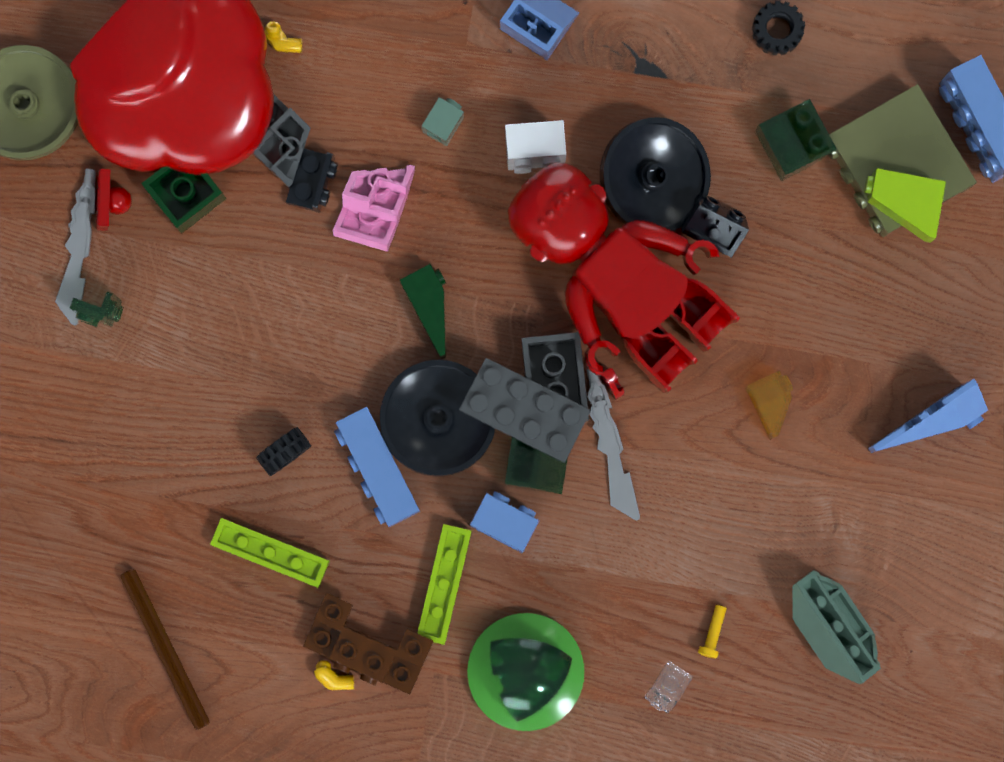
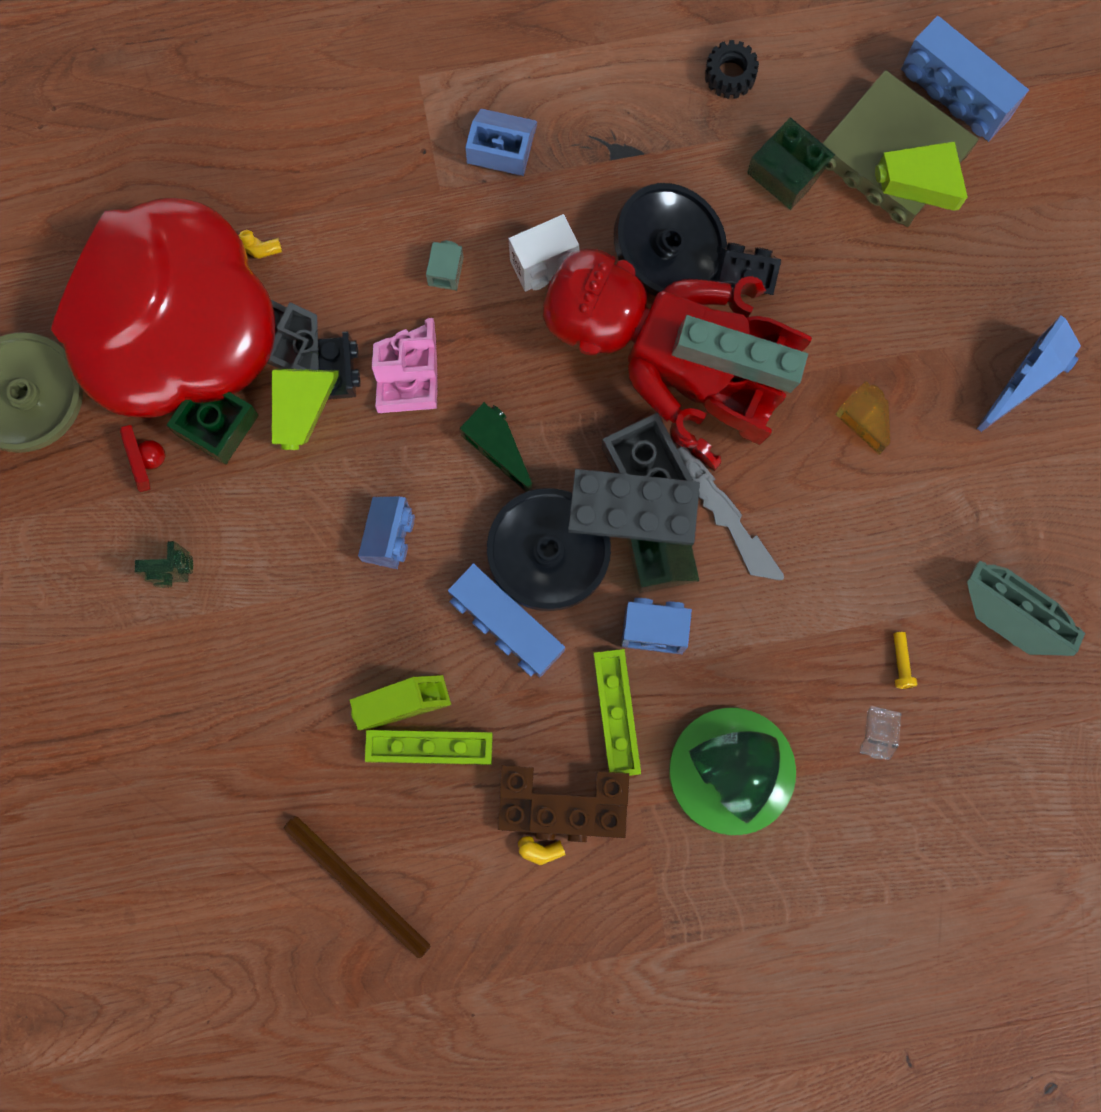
camera: 20 degrees left, 5 degrees down
light grey sword [55,169,97,326] -> none
black tyre [256,427,312,476] -> none
none -> lime slope [272,368,339,450]
none -> lime slope [350,675,451,730]
none -> medium blue slope [358,496,415,569]
none -> sand green brick [671,315,809,393]

